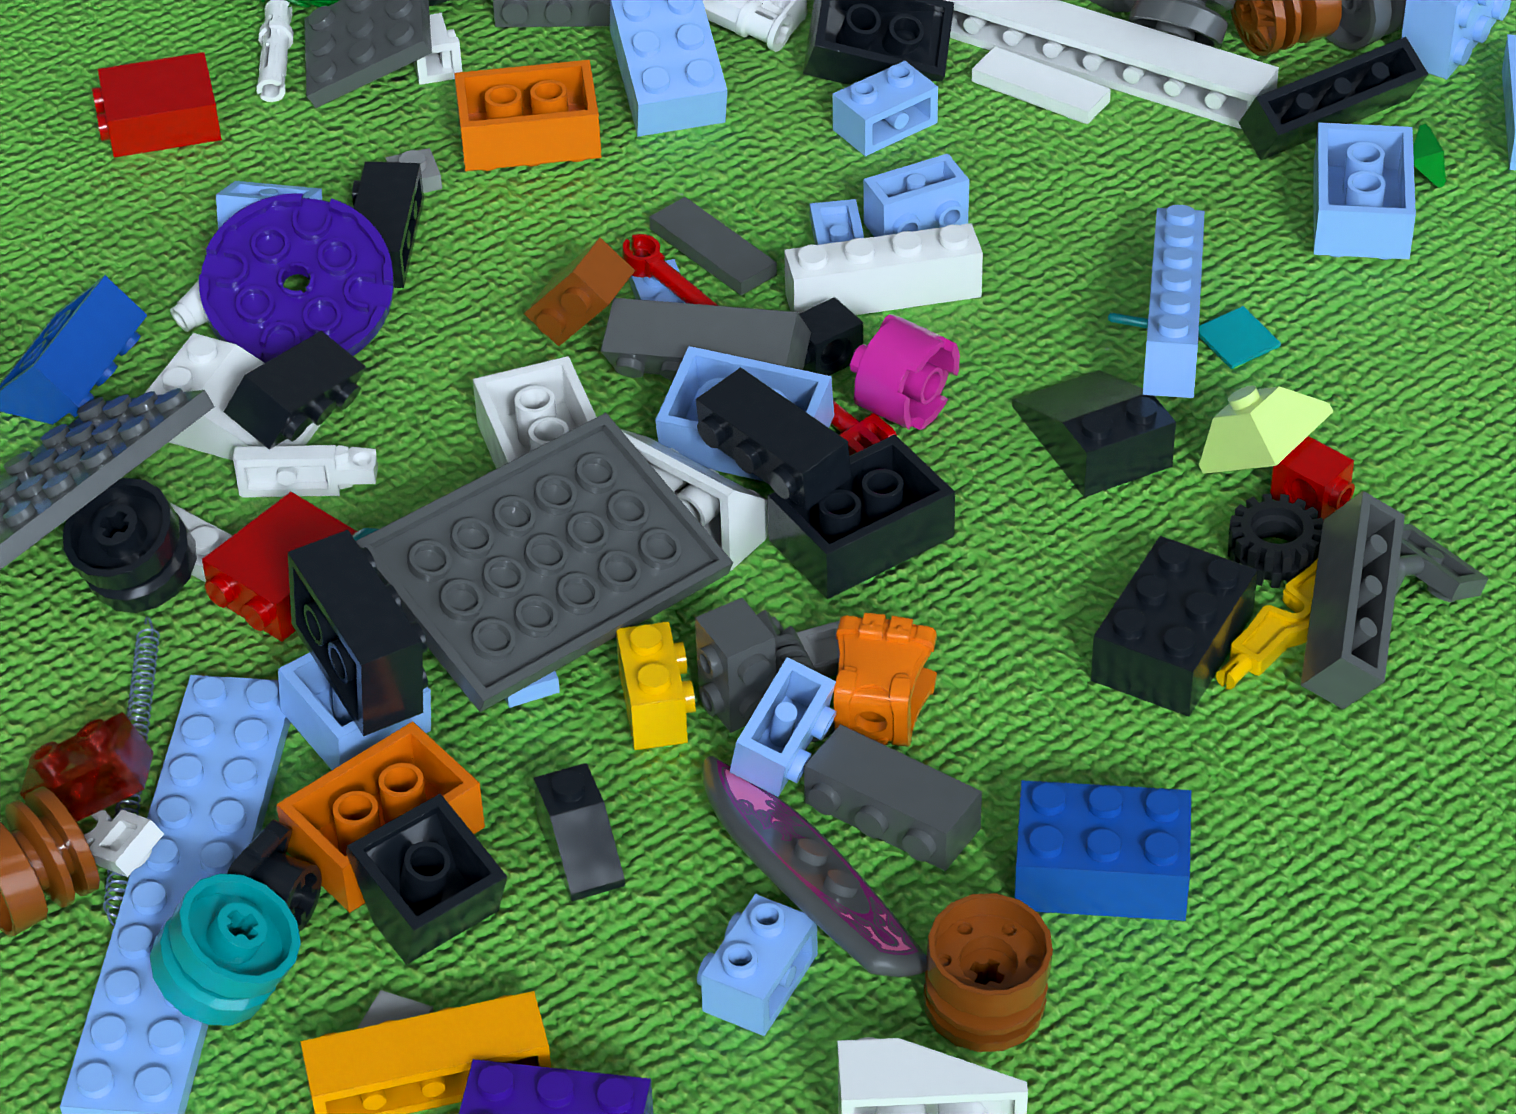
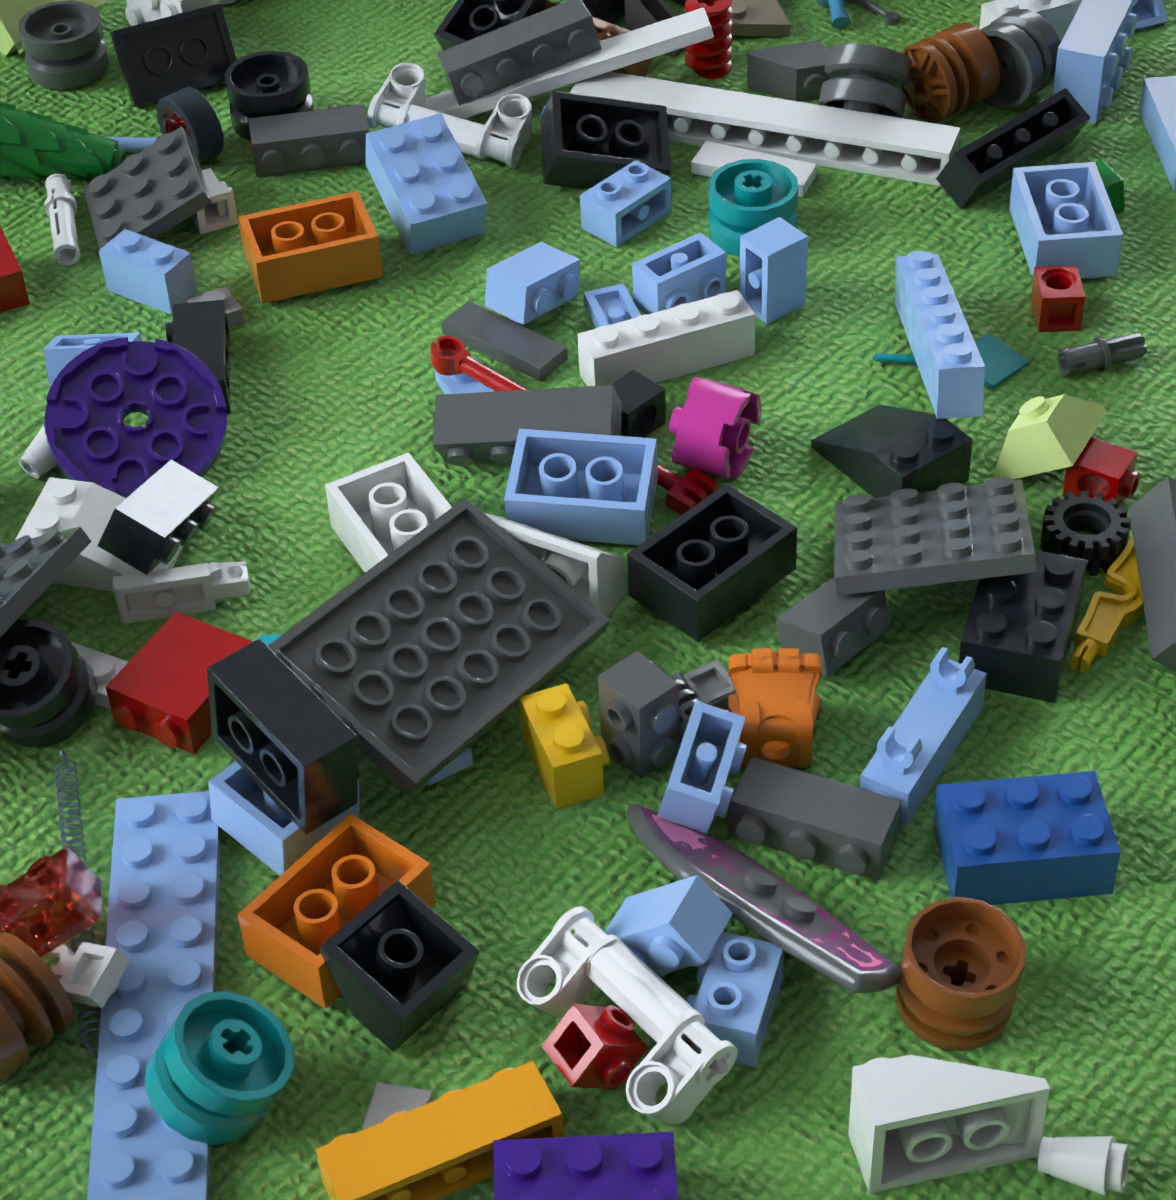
camera: 10 degrees left, 0 degrees up
black piece [227,819,322,932] -> none
dark orange brick [524,237,635,346] -> none
black slope [533,763,625,901] -> none
black brick [696,367,851,511] -> none
none -> light blue brick [99,229,197,315]
none -> light blue brick [484,242,580,325]
none -> white piece [516,906,738,1125]
none -> red brick [542,1004,648,1090]
none -> light blue brick [605,875,733,977]
none -> teal wheel [709,159,798,257]
none -> light blue brick [740,217,808,325]
none -> dark grey brick [776,577,890,677]
none -> dark grey plate [834,477,1037,596]
none -> light blue brick [860,647,987,829]
none -> red brick [1030,265,1086,333]
none -> dark grey axle [1057,333,1147,376]

